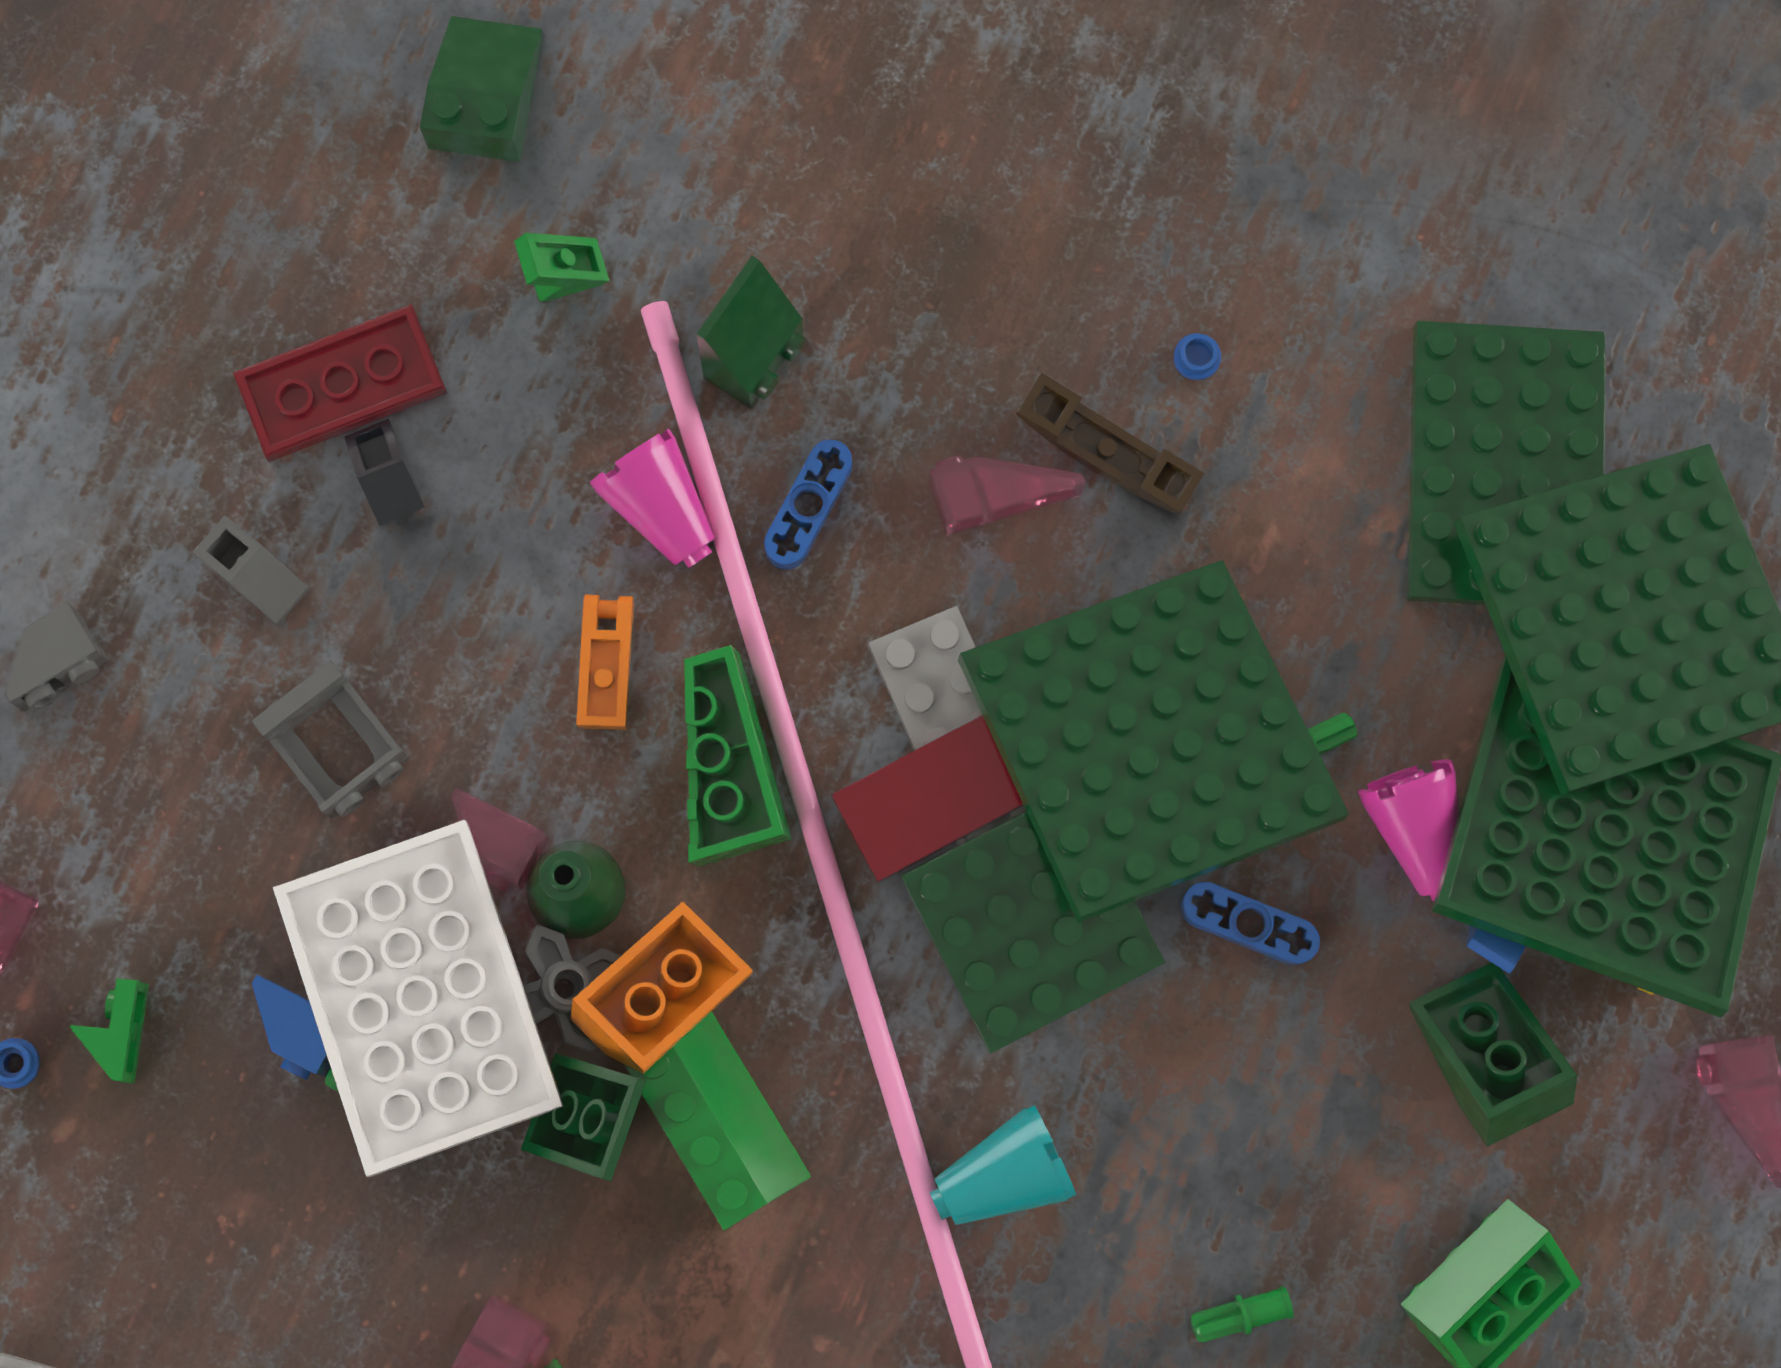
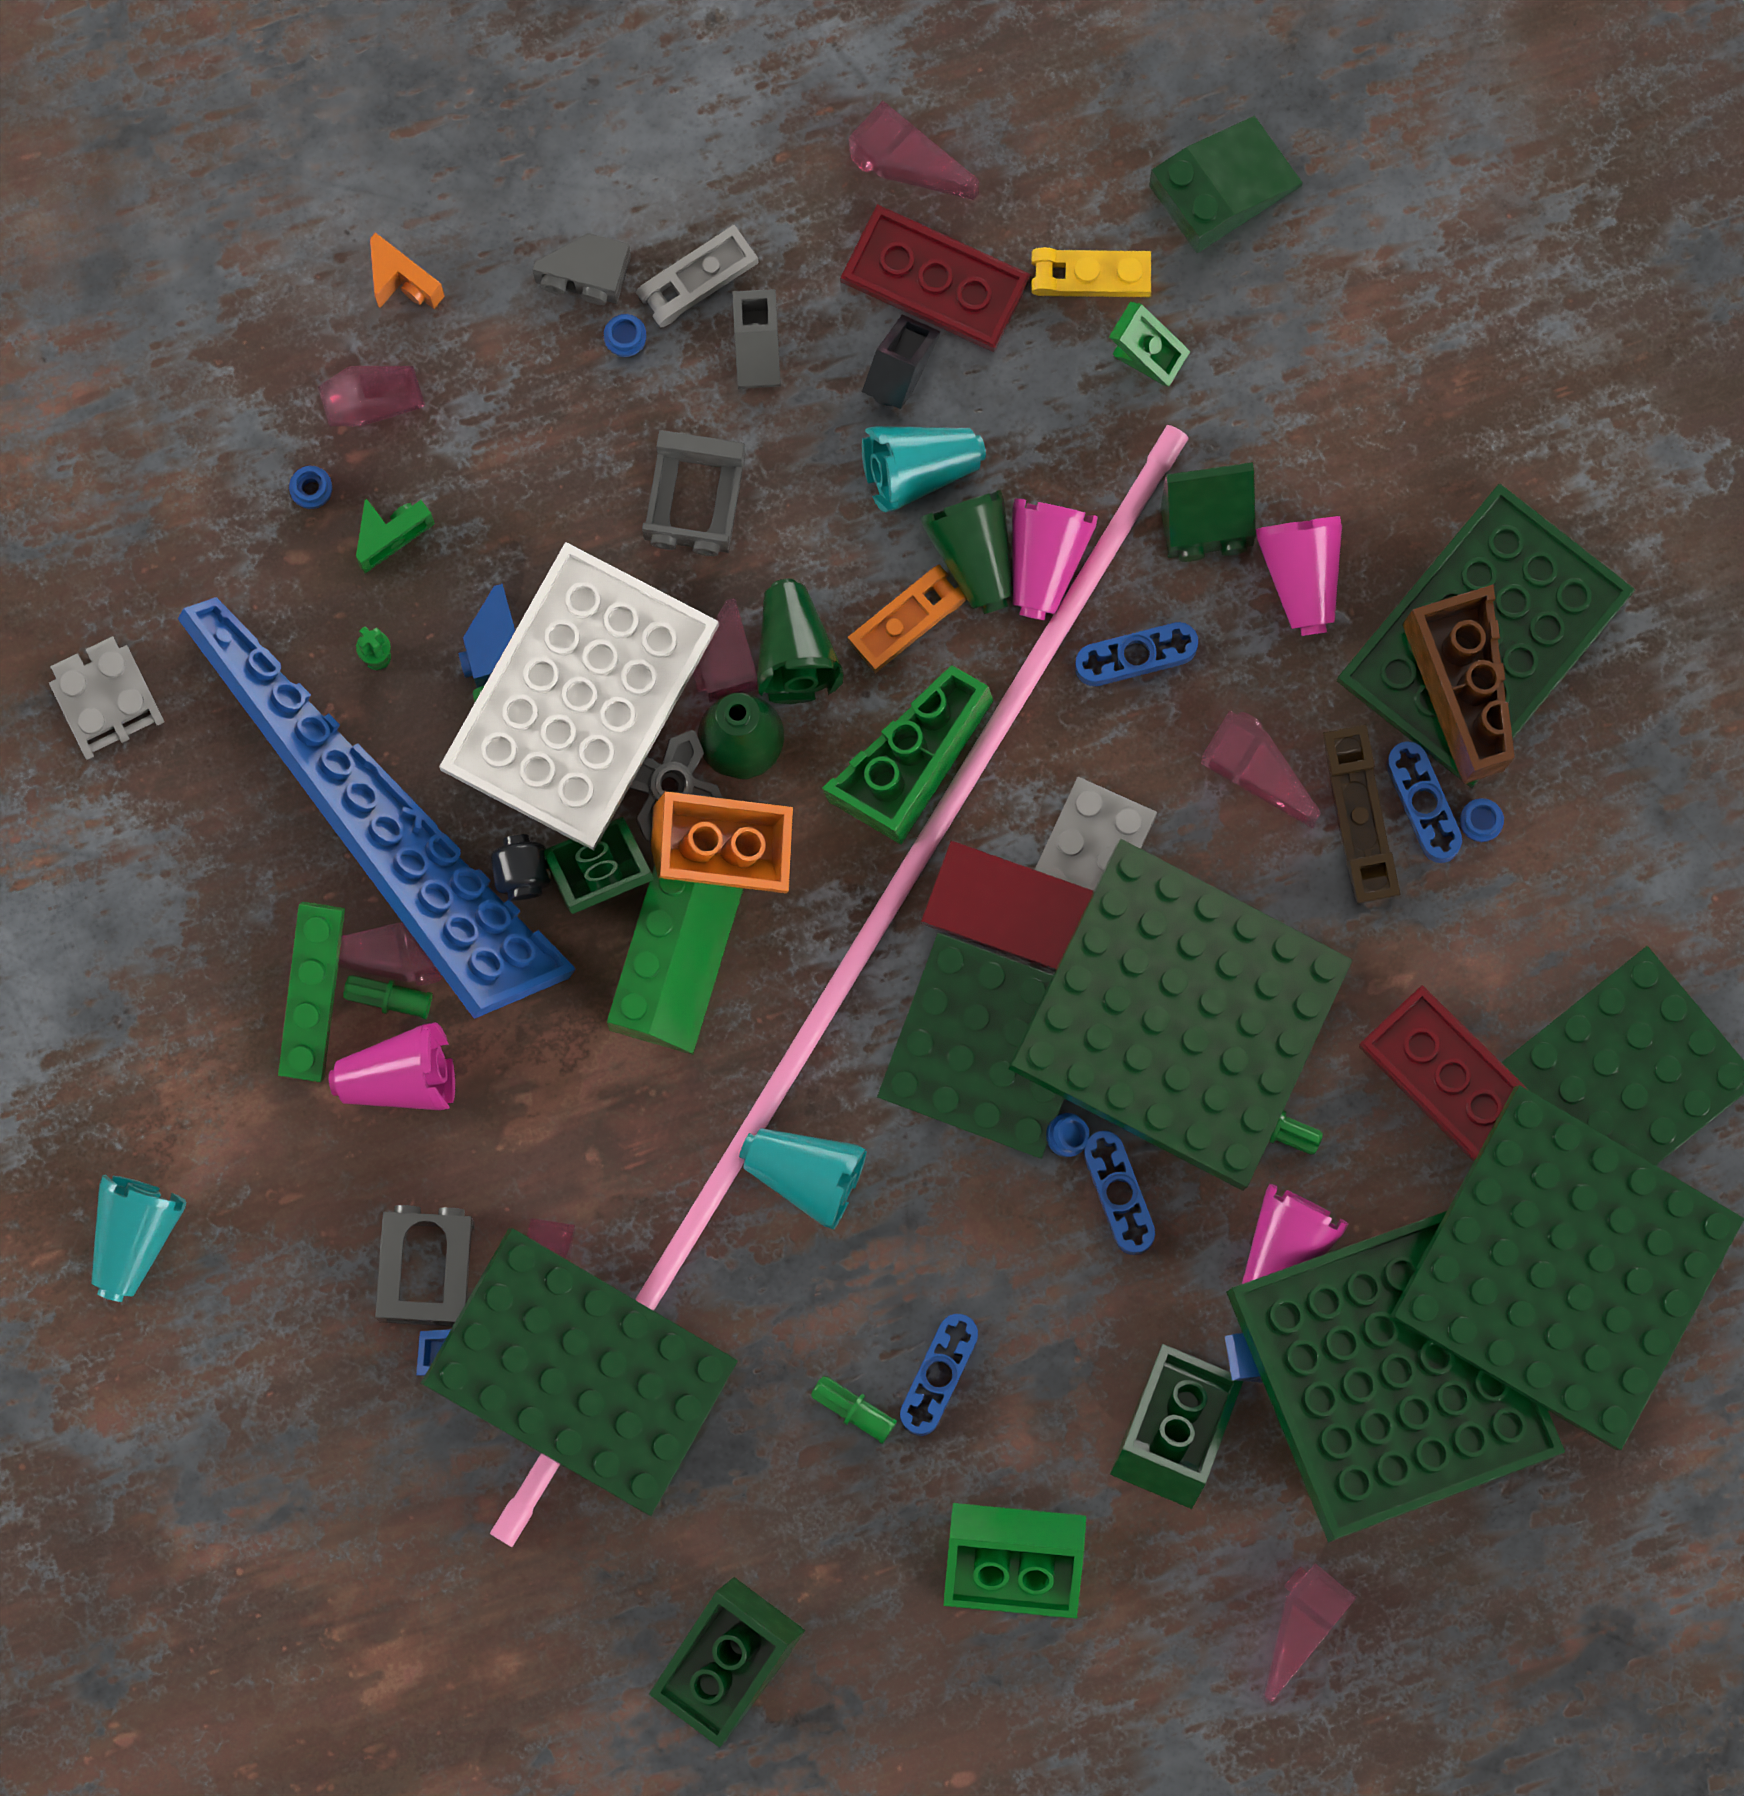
camera: 55 degrees right, 0 degrees up
none -> blue wing [178,597,576,1019]
none -> green axle [356,626,391,671]
none -> black head [491,834,551,901]
none -> blue plate [604,314,647,357]
none -> light grey plate [636,225,759,328]
none -> dark green cone [757,578,844,704]
none -> clear pink slope [849,100,979,200]
none -> teal cone [862,426,986,513]
none -> blue beam [900,1314,978,1436]
none -> dark green cone [920,490,1013,614]
none -> yellow plate [1031,247,1151,297]
none -> blue plate [1046,1113,1089,1157]
none -> dark pink cone [1256,516,1342,636]
none -> dark green plate [1337,483,1635,788]
none -> dark red tile [1359,985,1527,1162]
none -> blue beam [1387,741,1462,863]
none -> reddish brown wedge [1402,584,1515,784]

